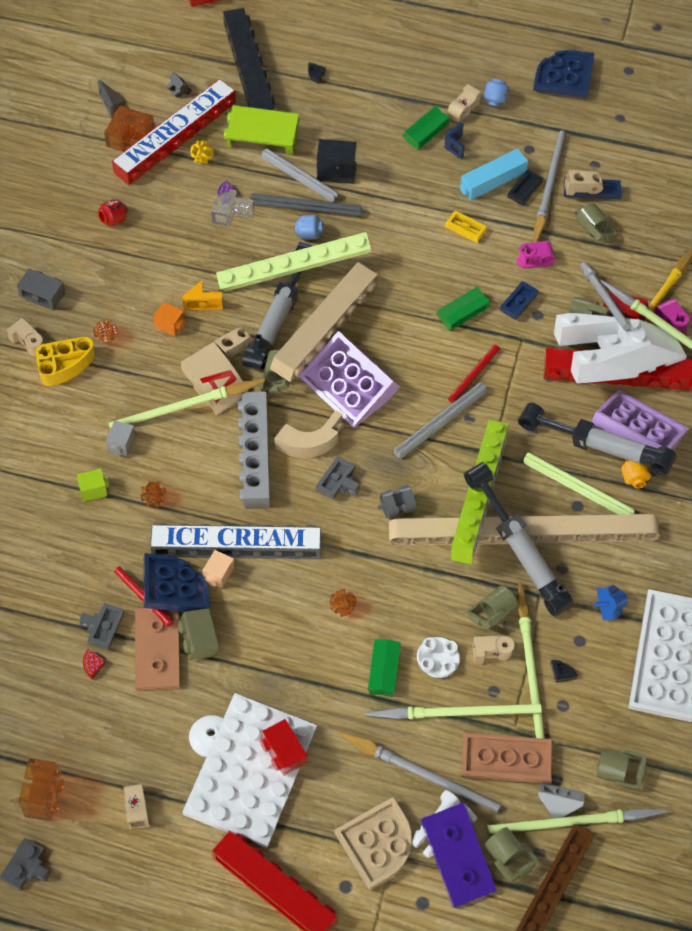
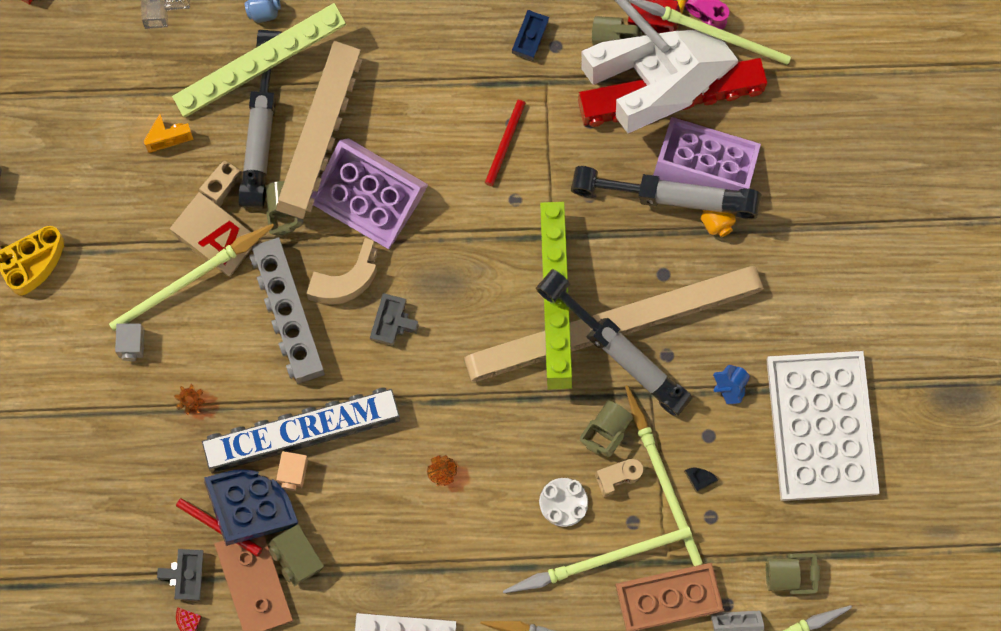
camera: 20 degrees left, 15 degrees up
lime brick [76,468,110,502] -> none
clear orange gear [93,320,118,342] -> none
red head [98,199,128,227] -> none
orange brick [153,302,186,336] -> none
green piece [368,639,401,697] -> none
dark grey wheel [377,485,418,519] -> none
light grey axle [394,383,487,459] -> none
green piece [436,286,490,331] -> none
yellowish green axle [523,453,635,515] -> none

